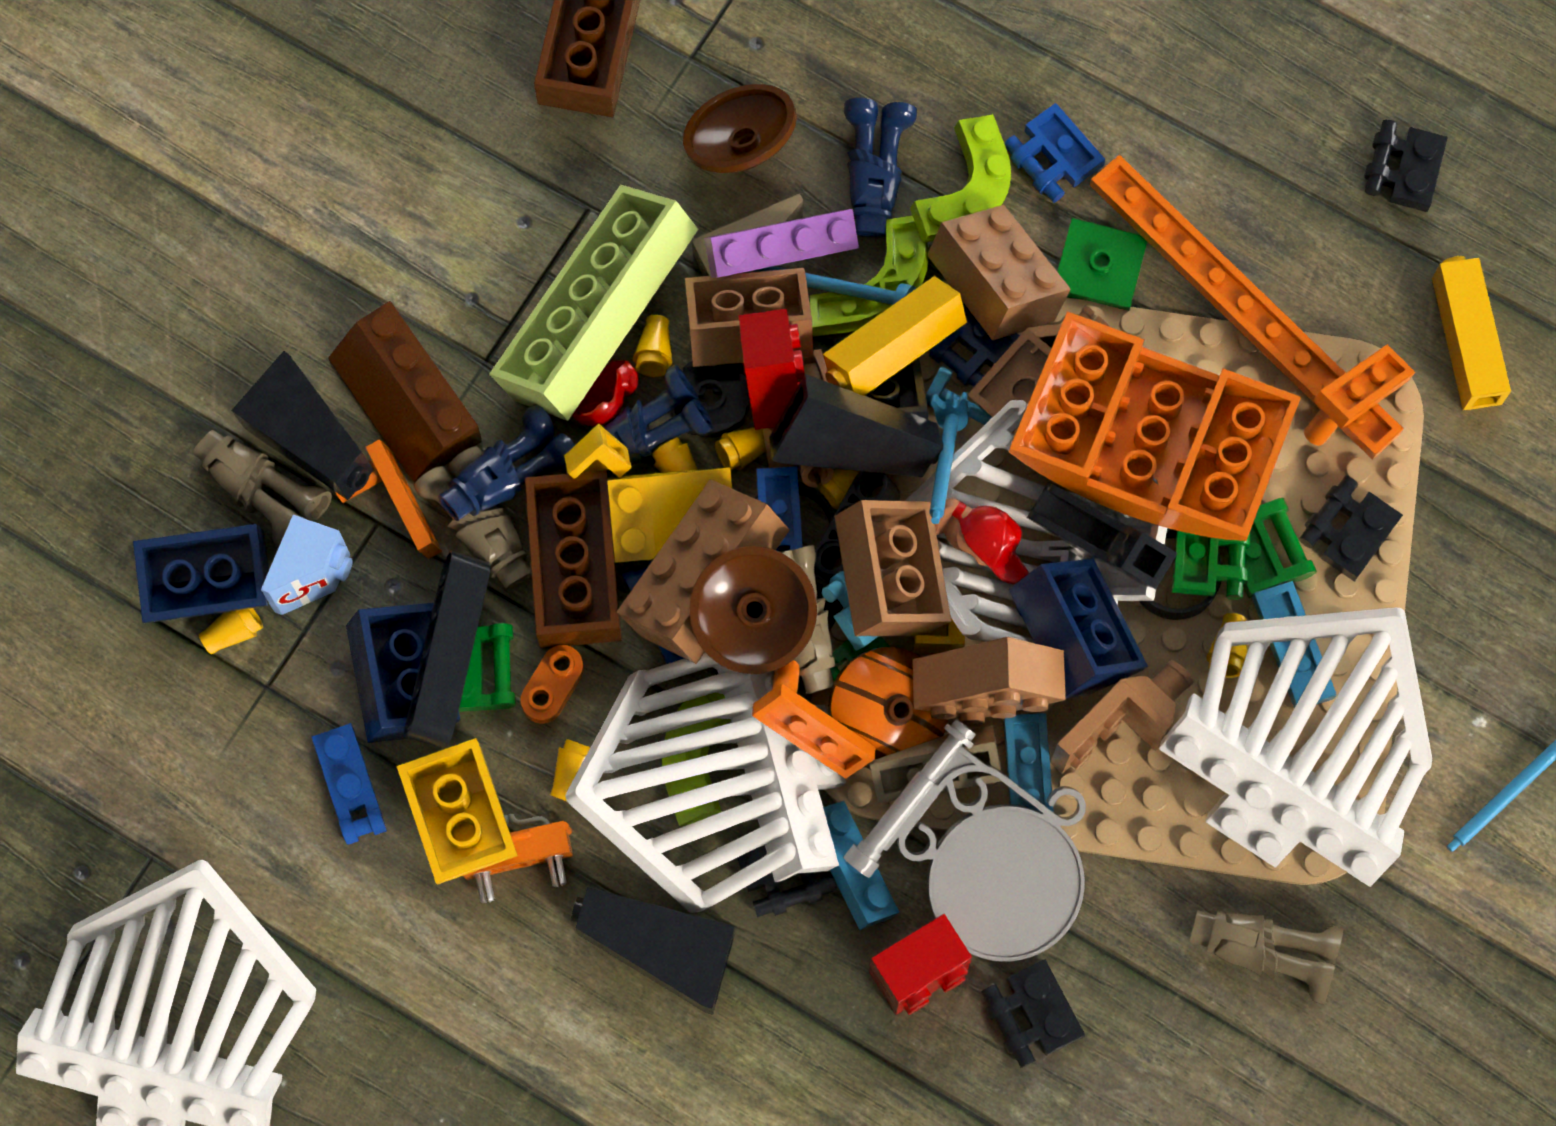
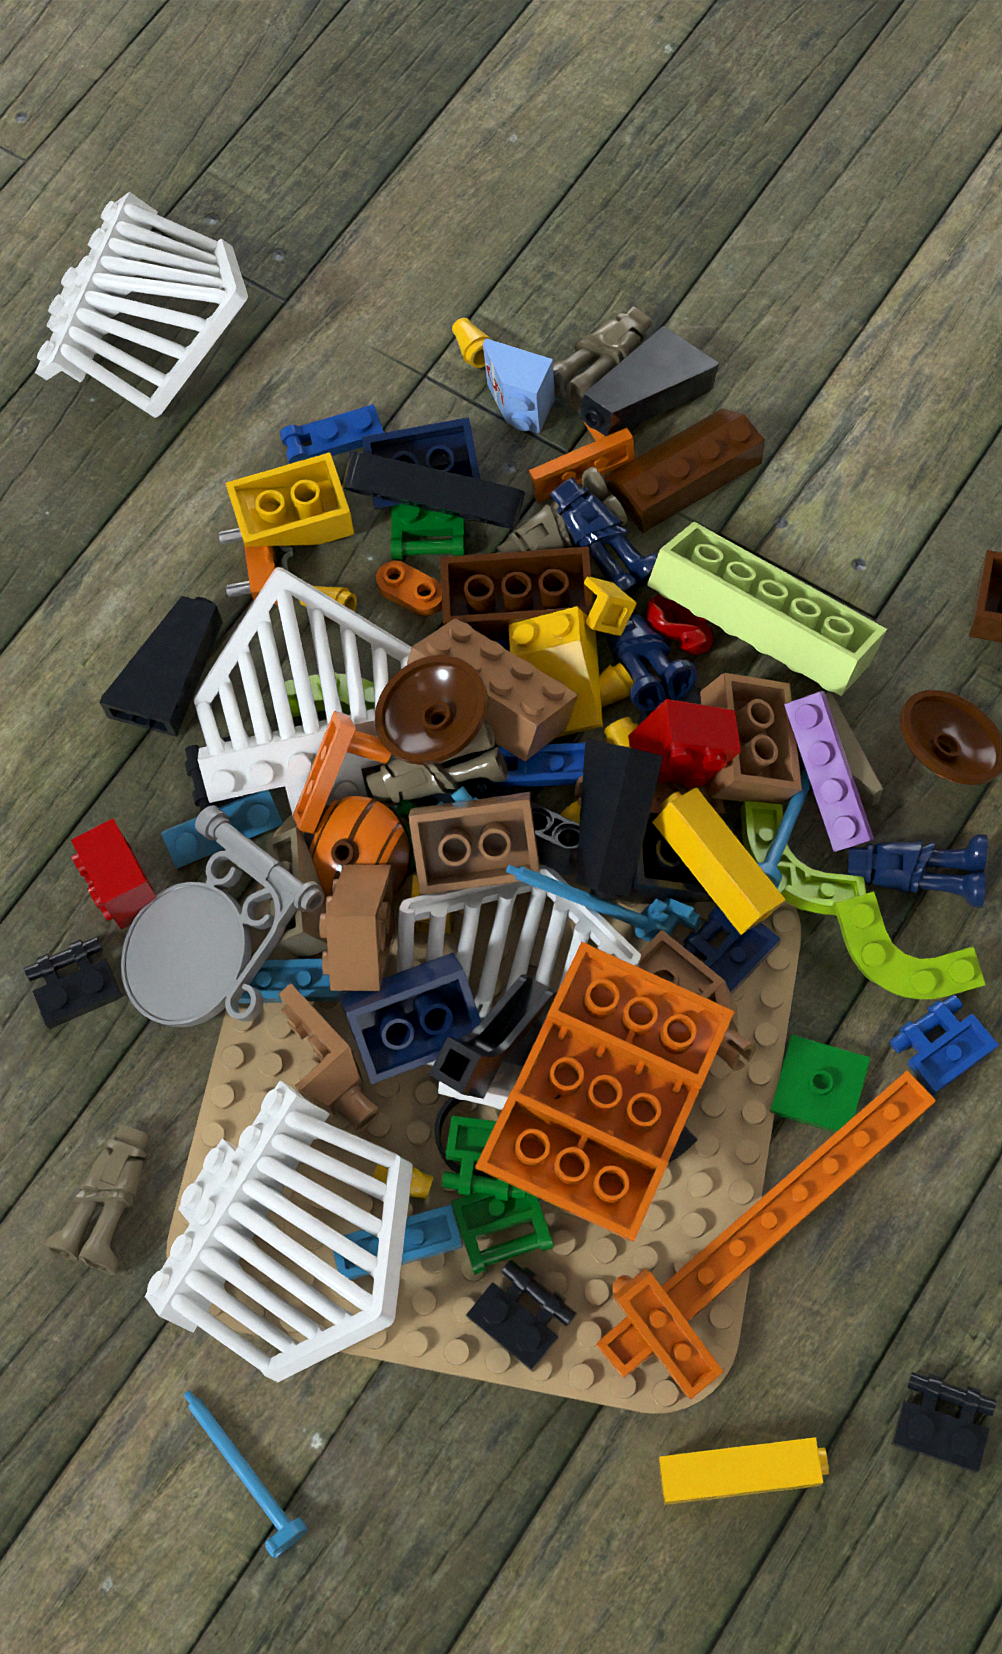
camera: 100 degrees right, 5 degrees down
dark blue slope [133,524,269,623] -> none
yellow cone [633,315,672,377] -> none
medium nougat brick [927,205,1071,340] -> none
red hair [935,498,1029,584] -> none

